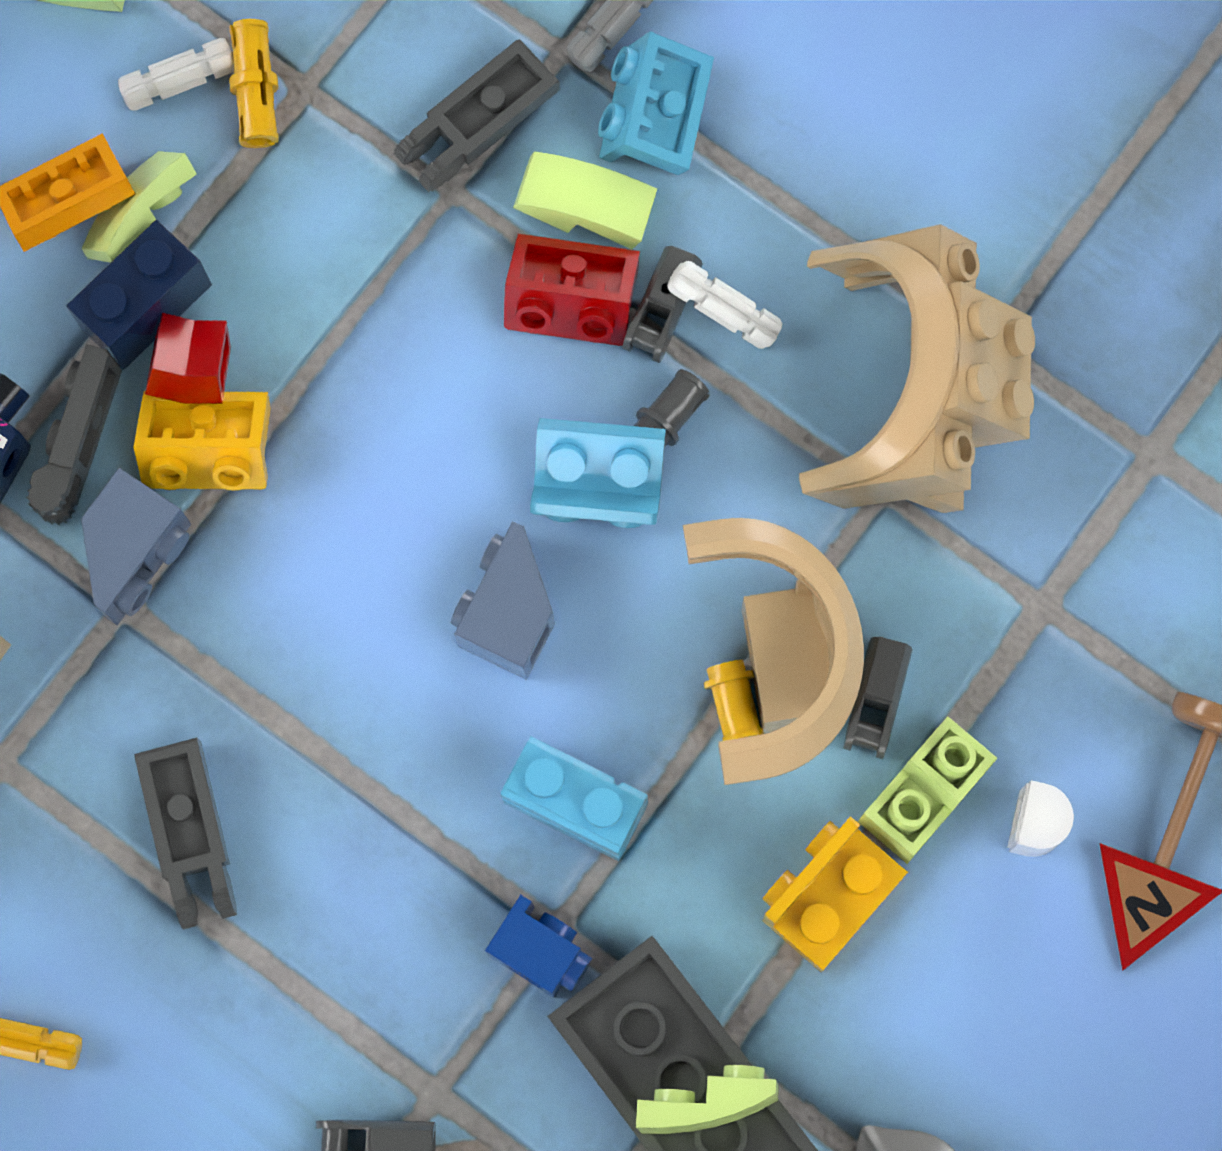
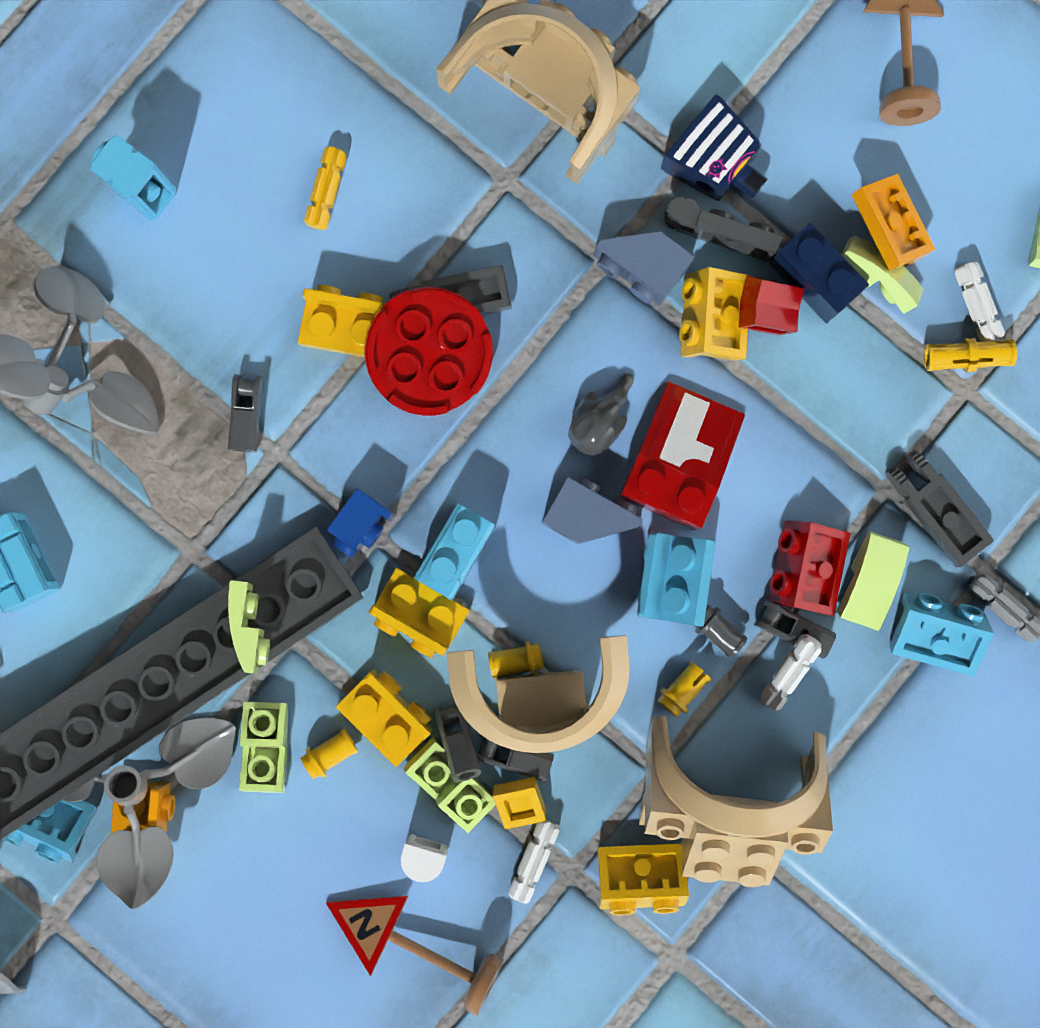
camera: 85 degrees right, 10 degrees up
none -> yellowish green slope [239,702,288,793]
none -> yellow bracket [298,284,384,357]
none -> yellow pin [300,729,359,779]
none -> red tile [364,286,493,416]
none -> yellow bracket [368,568,470,658]
none -> dark grey bar [434,703,481,783]
none -> yellow plate [493,777,547,829]
none -> white axle [509,819,560,904]
none -> dark grey piece [568,373,634,456]
none -> yellow bracket [597,844,689,915]
none -> red slope [618,381,745,530]
none -> yellow pin [657,661,711,718]

